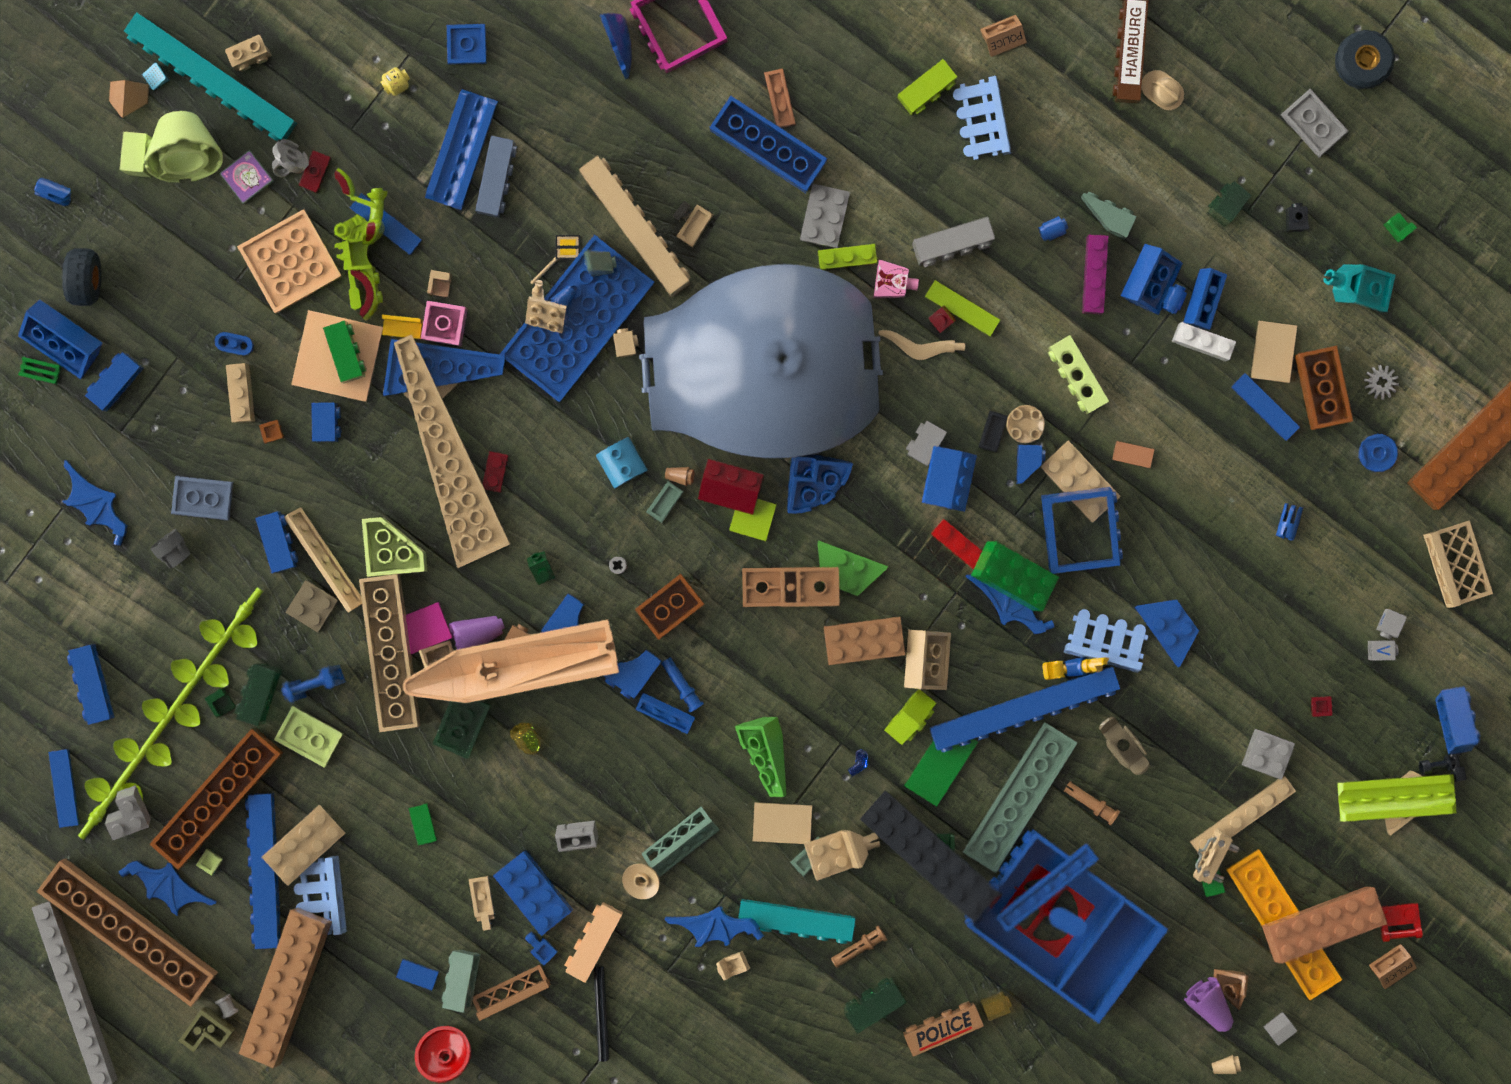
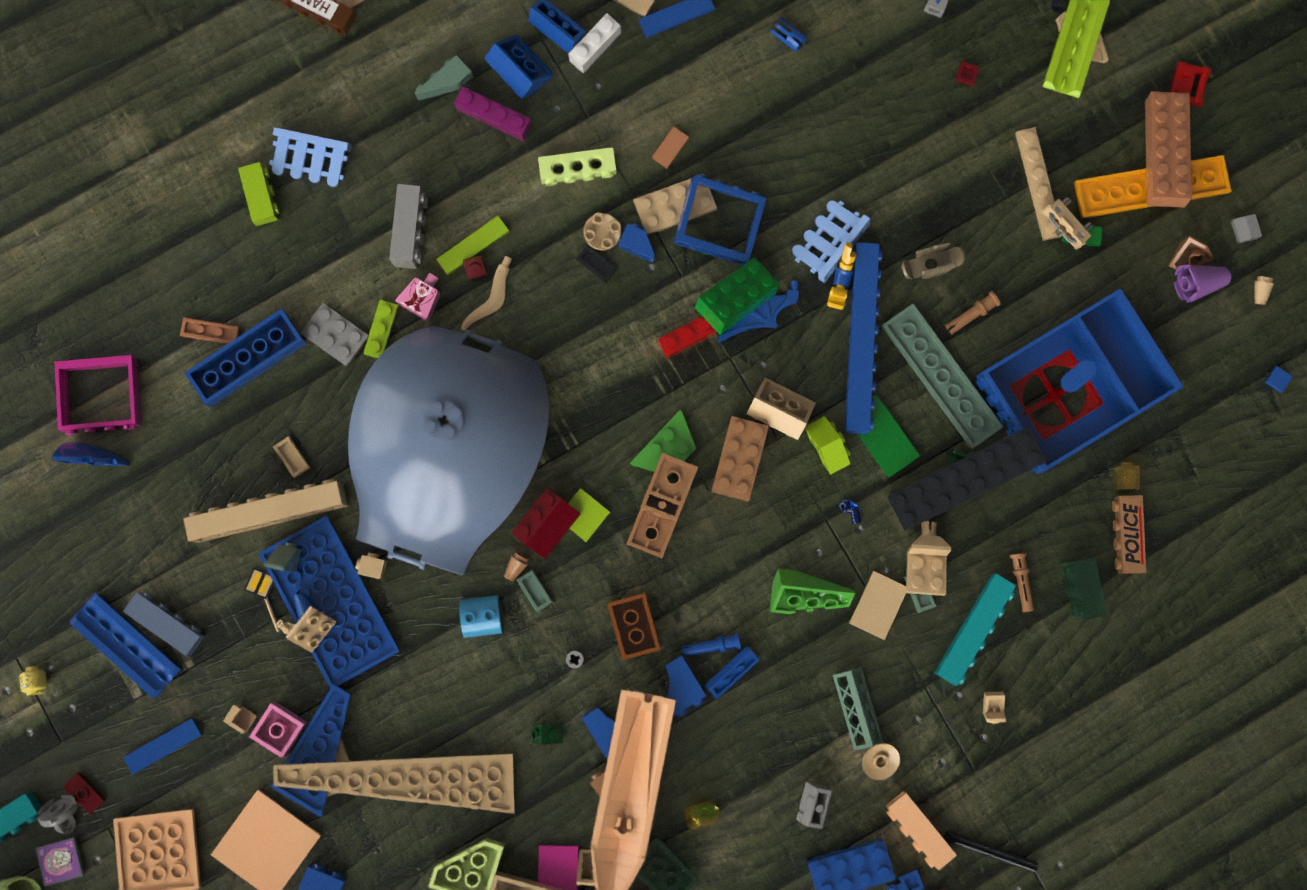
camera: 70 degrees left, 5 degrees down
green brick [323,320,367,384] -> none
lime piece [334,168,388,321] -> none
yellow panel [382,315,423,339] -> none
blue plate [447,24,487,65] -> none
medium lavender cone [449,616,505,650] -> none
dark red plate [482,451,509,493] -> none
blue animal [665,906,764,947] -> none
blue brick [787,454,853,513] -> none
light grey brick [906,421,947,466] -> none
blue slope [922,446,977,512] -> none
medium nougat panel [980,15,1027,57] -> none
blue tile [995,844,1099,932] -> none
blue brick [1038,216,1068,241] -> none
blue wing [1134,600,1199,668] -> none
blue brick [1162,284,1187,314] -> none
light grey brick [1242,729,1295,780] -> none
medium nougat panel [1369,944,1417,989] -> none

